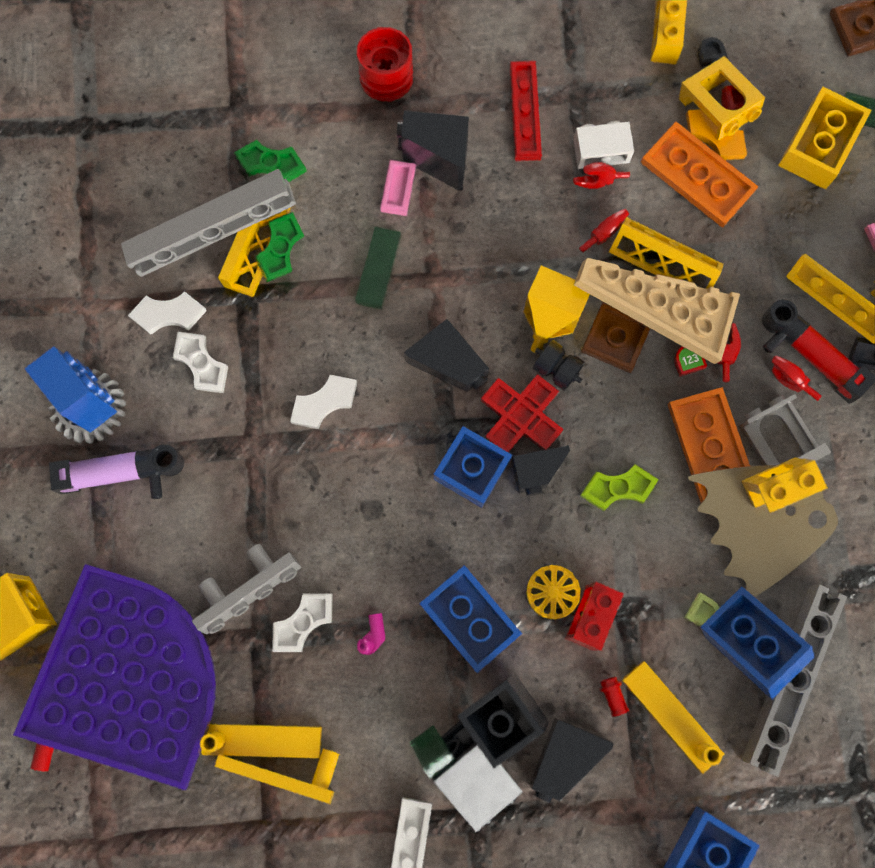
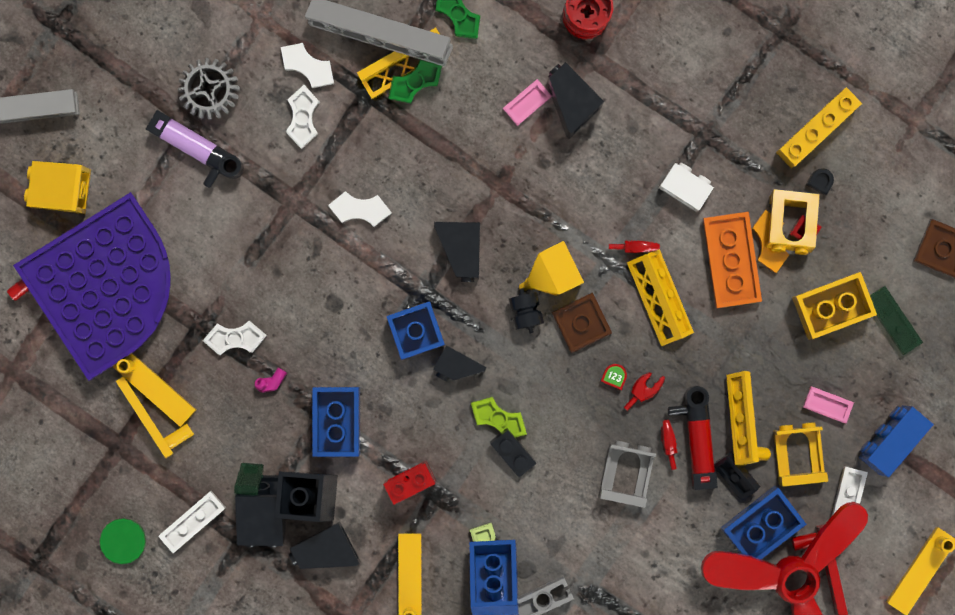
camera: 40 degrees right, 10 degrees up
blue brick [24,346,118,433] -> none
light grey plate [192,544,302,634] -> none
clear green tile [355,226,401,310] -> none
red plate [481,374,564,453] -> none
red tile [509,61,542,161] -> none
yellow wheel [526,565,580,619] -> none
red hand [573,162,630,189] -> none
tan wing [574,258,740,364] -> none
red pin [599,676,629,717] -> none
orange plate [667,387,750,503] -> none
dark tan piece [688,465,838,597] -> none
yellow panel [741,458,827,513] -> none
none -> black plate [490,428,537,477]

